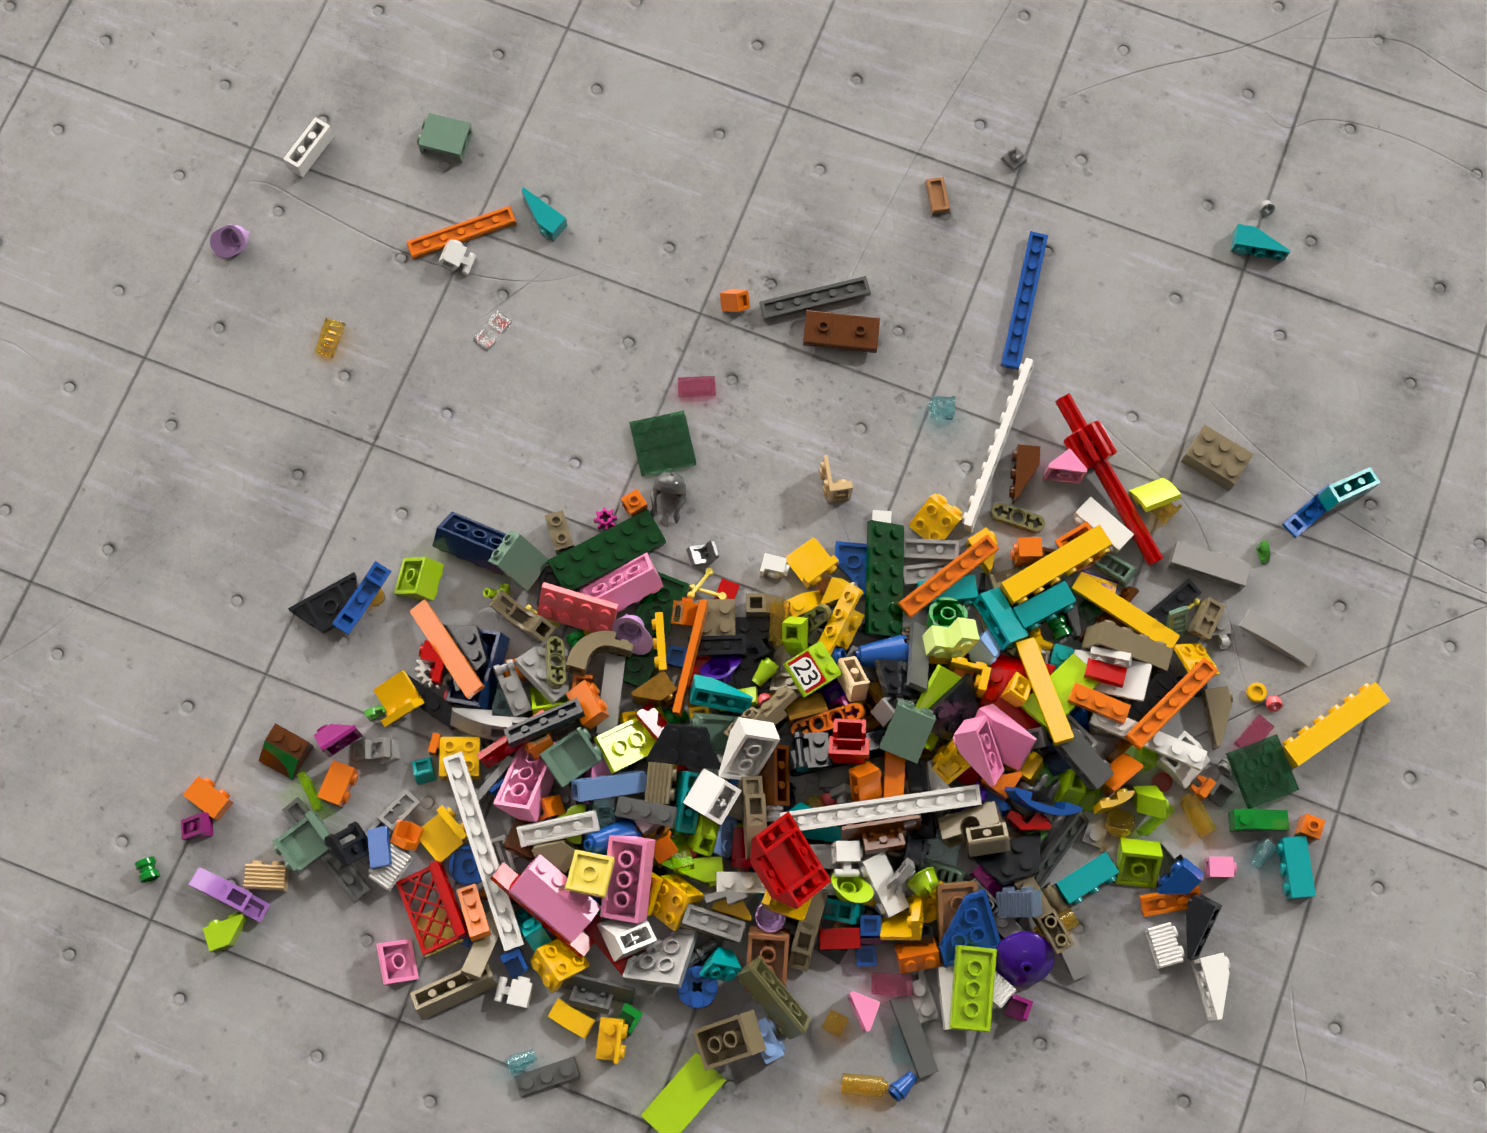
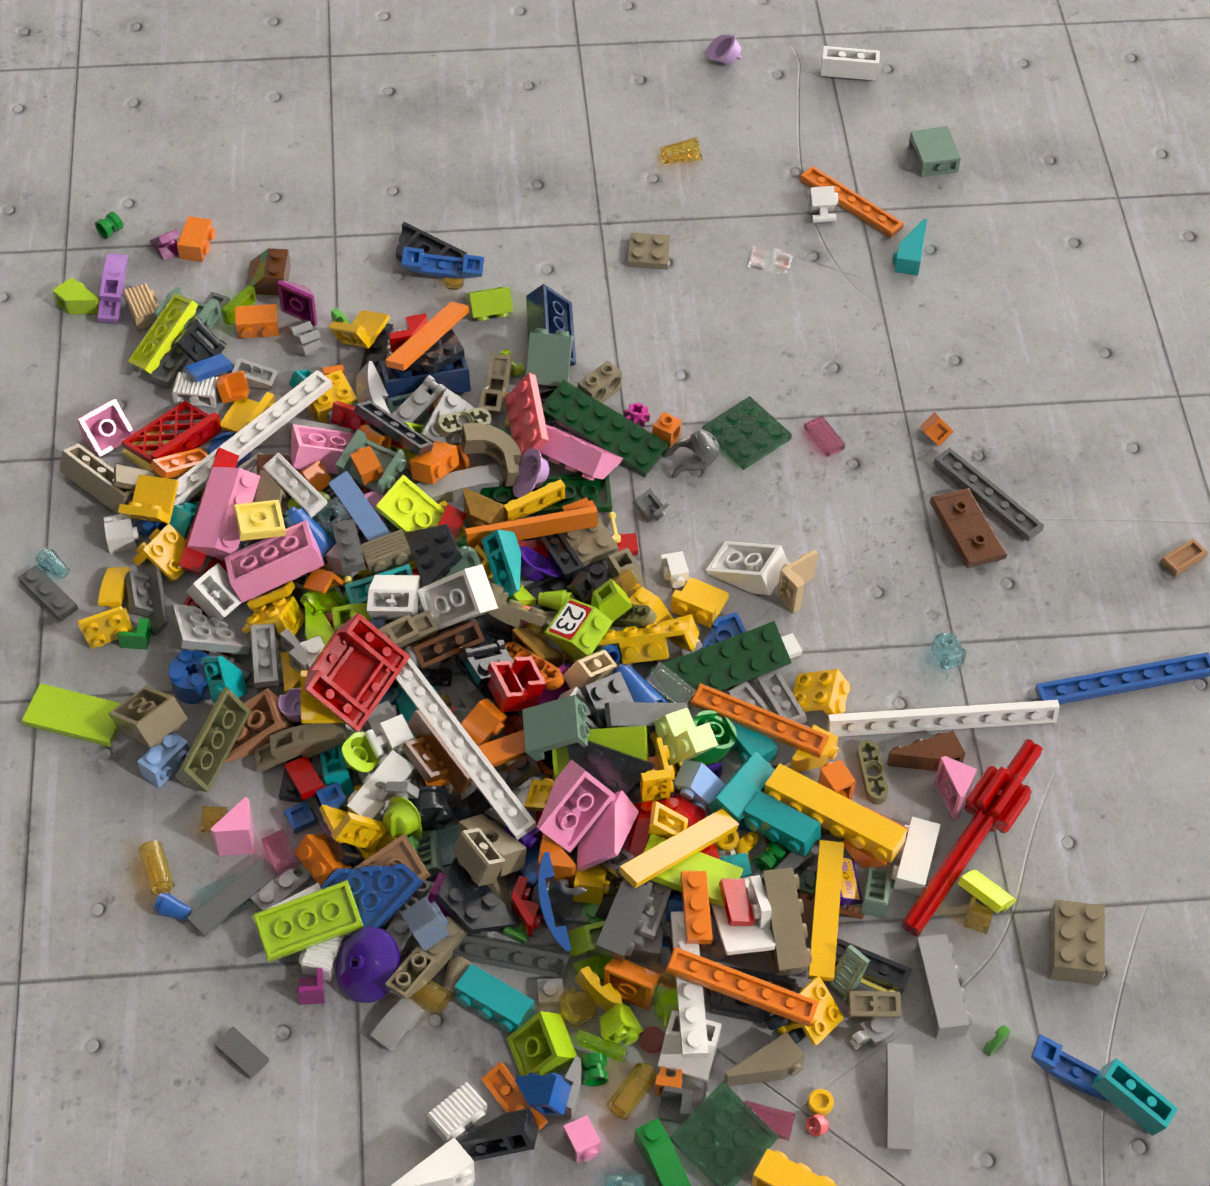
camera: 65 degrees right, 20 degrees down
light yellow hinge [687,568,714,599] -> none
none -> yellow bracket [118,475,179,524]
none -> neon yellow plate [128,293,198,374]
none -> dark grey tile [214,1026,269,1079]
none -> orange brick [350,446,383,486]
none -> clear red tile [503,715,524,736]
none -> green wheel [582,1052,608,1087]
none -> dark tan plate [628,232,670,270]
none -> clear tile [645,662,696,703]
none -> white slope [705,541,788,595]

